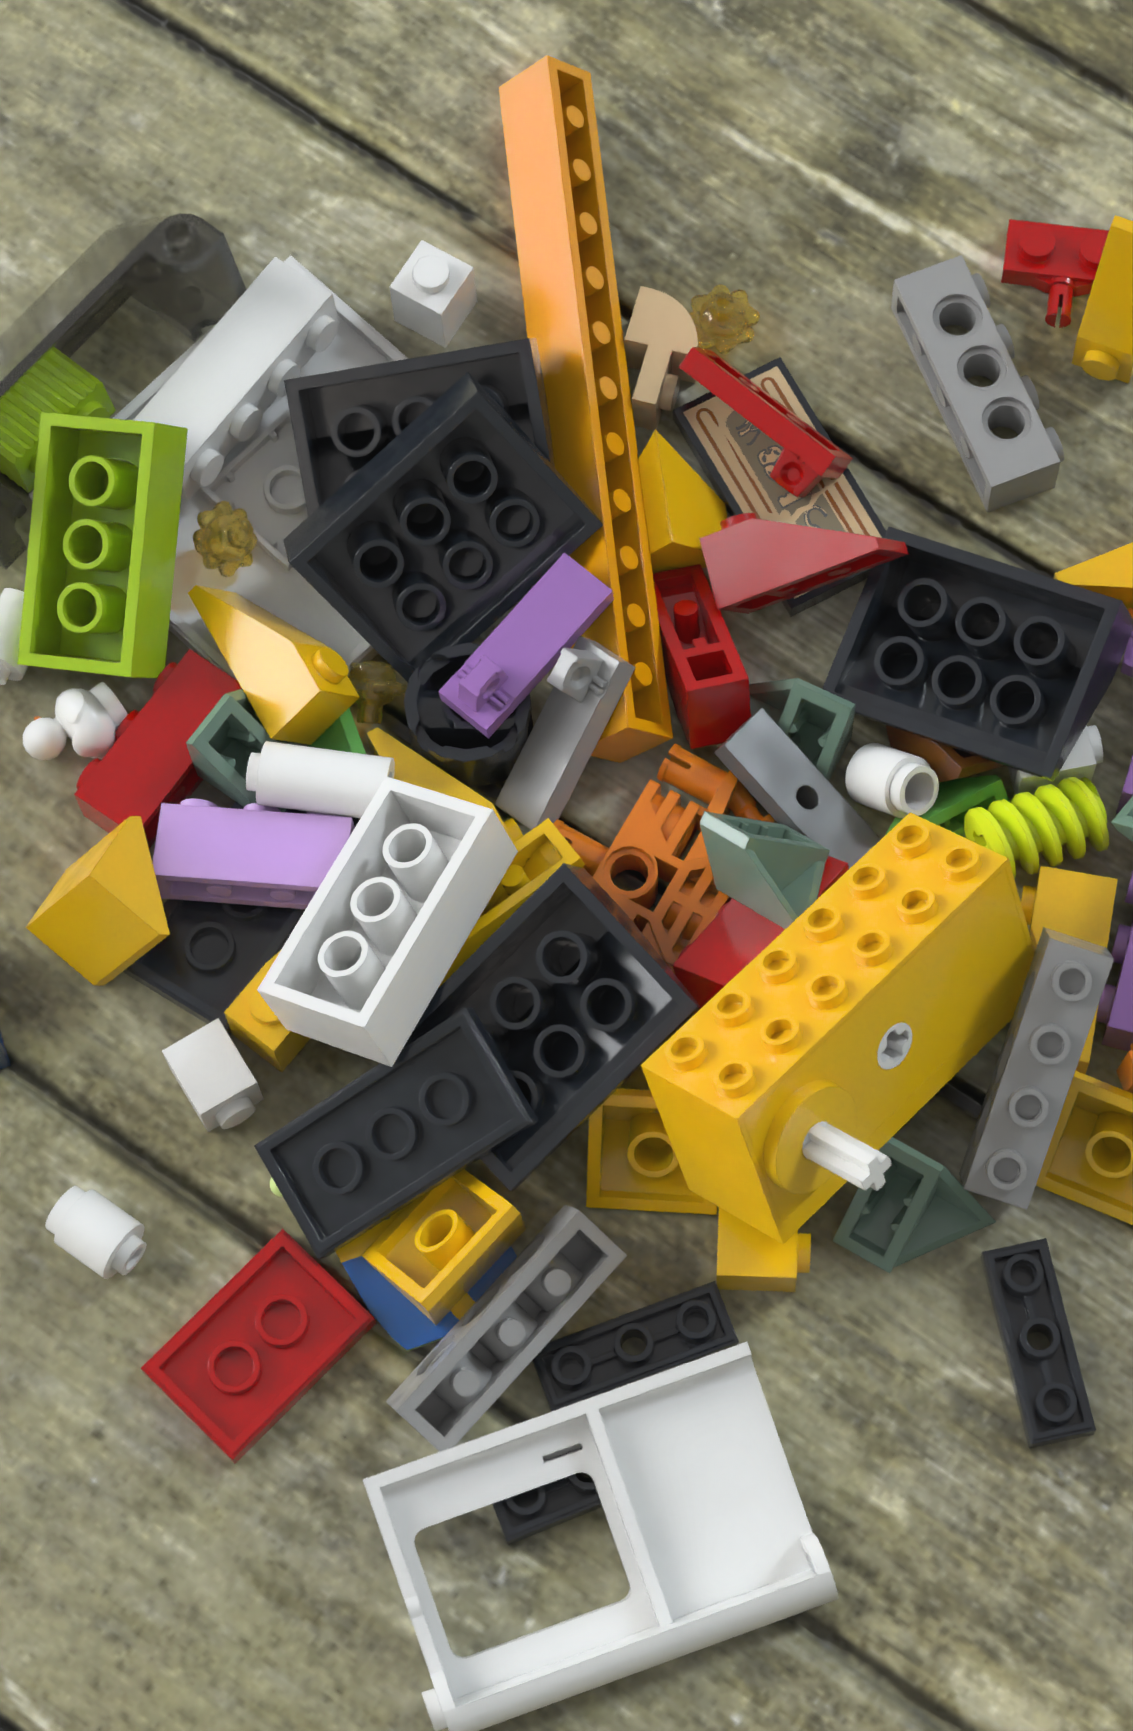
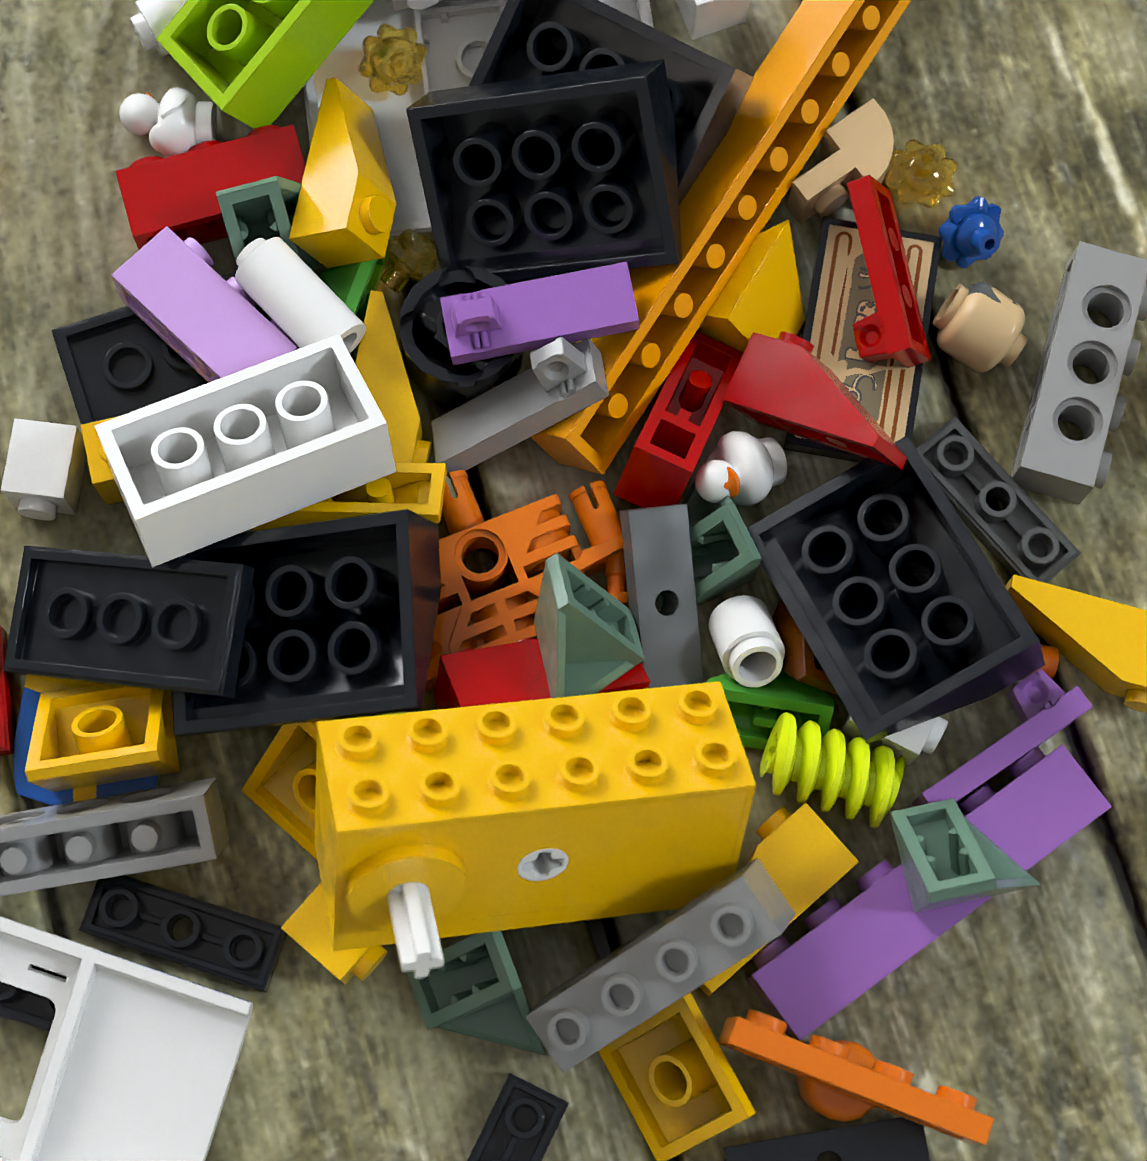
camera: 30 degrees right, 5 degrees up
yellow slope [25,816,170,986] -> none
none -> white animal [695,431,787,506]
none -> dark grey tile [916,417,1081,583]
none -> tan head [932,282,1028,373]
none -> blue plant [938,196,1004,269]

